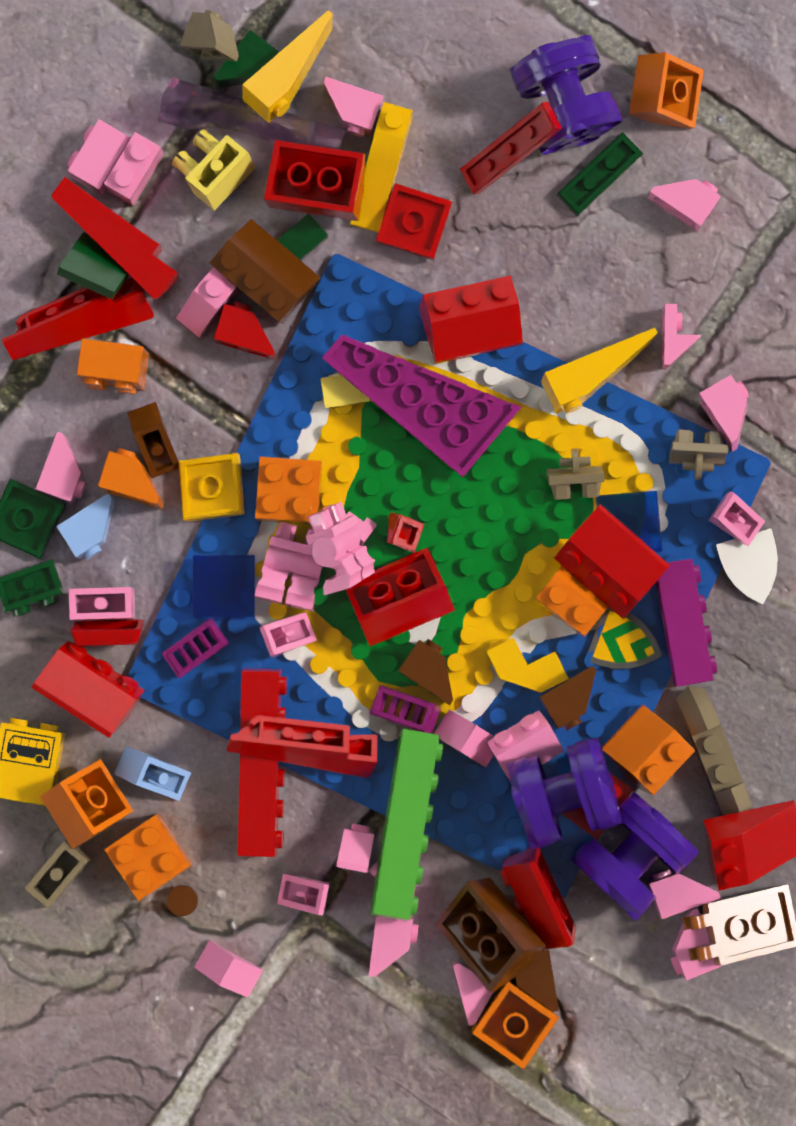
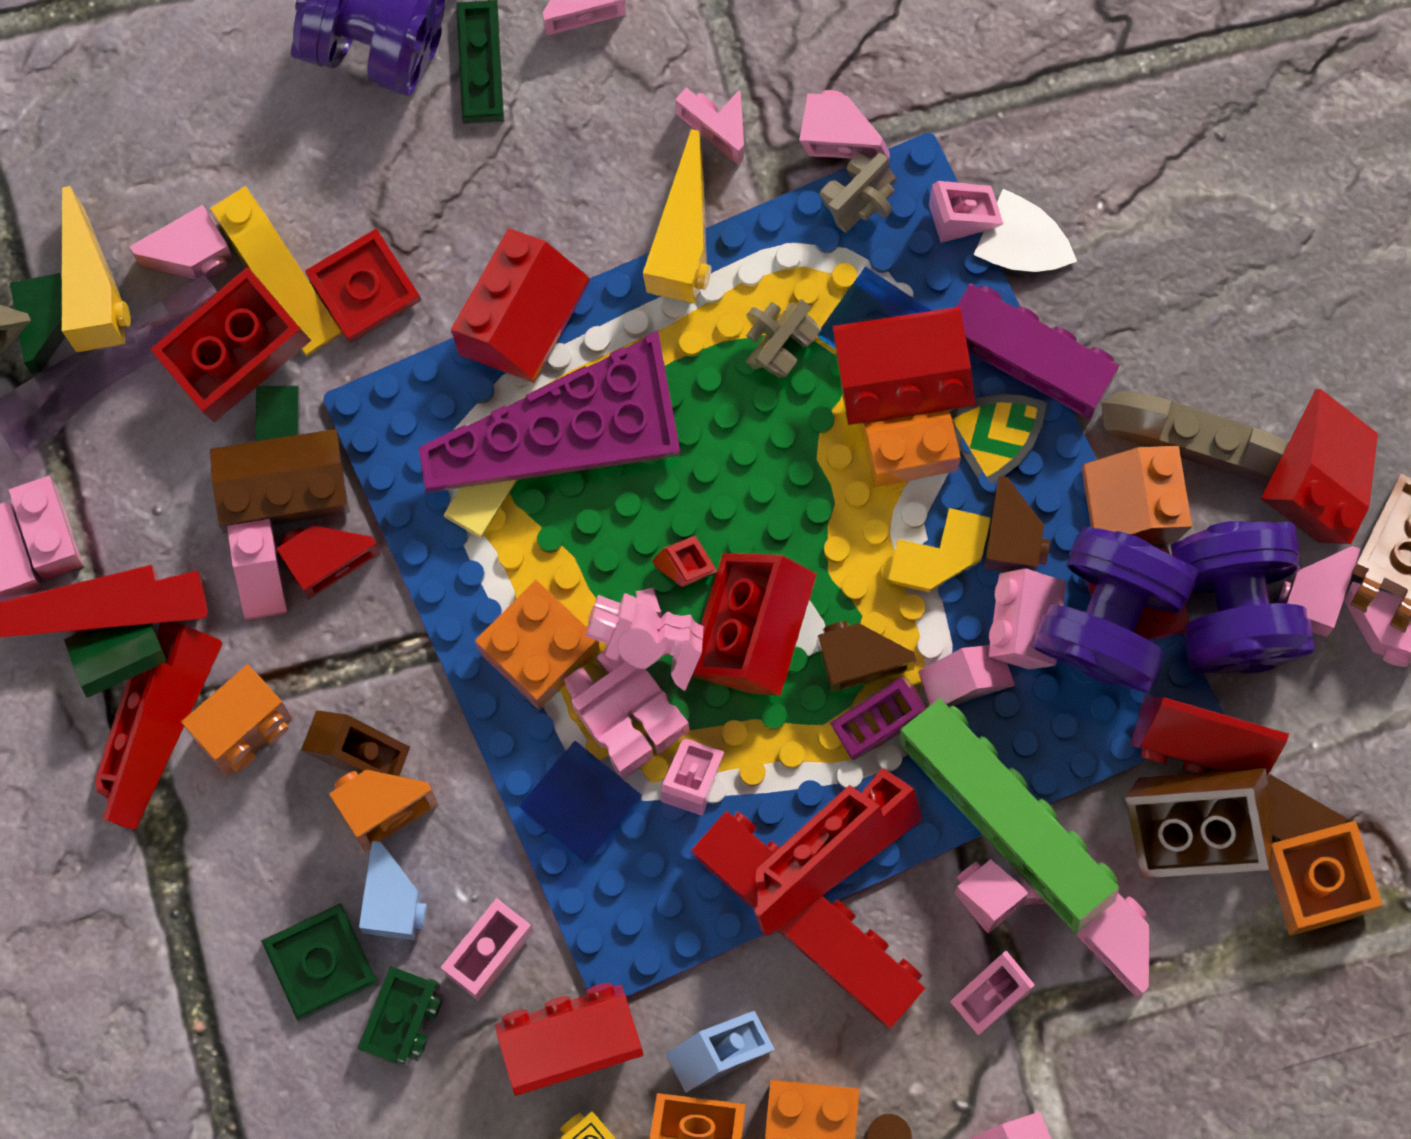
camera: 50 degrees left, 10 degrees down
bright pink slope [36,432,86,504] -> none
red piece [71,619,144,646] -> none
magenta slope [162,618,230,679] -> none
light yellow brick [172,129,256,211] -> none
yellow tile [179,453,245,522] -> none
bright pink slope [452,961,493,1026] -> none
red tile [460,102,562,195] -> none

